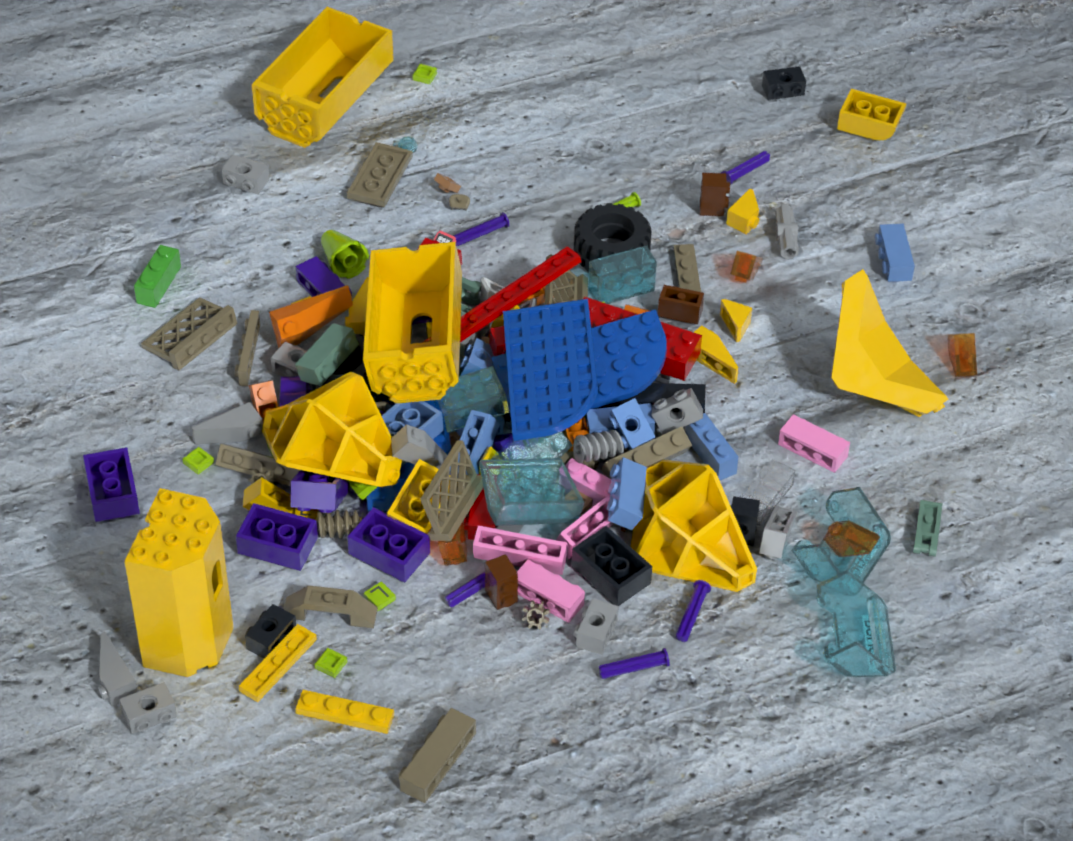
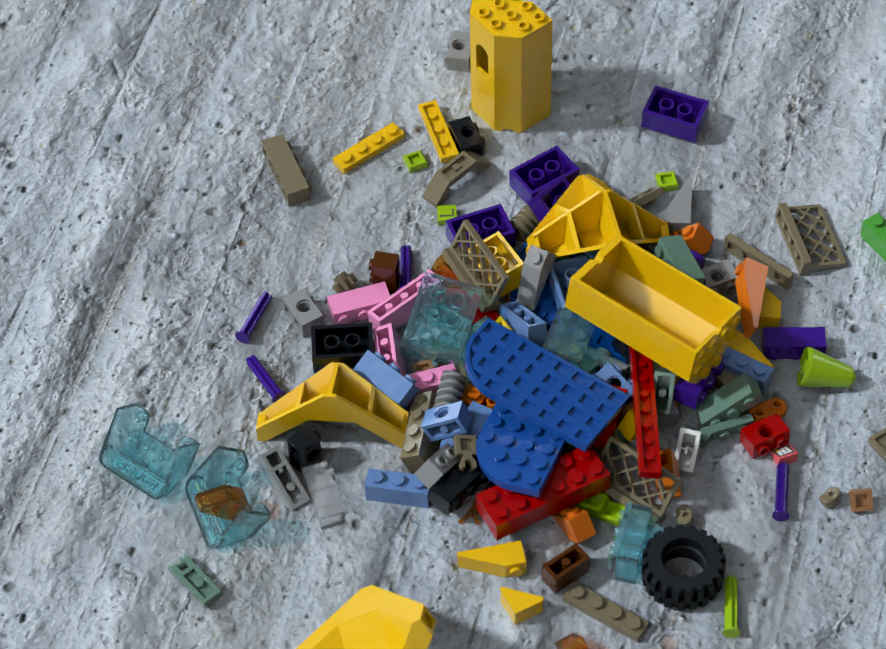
camera: 130 degrees right, 5 degrees up
bright pink brick [778,414,850,473] -> none
none -> dark tan plate [453,434,477,471]

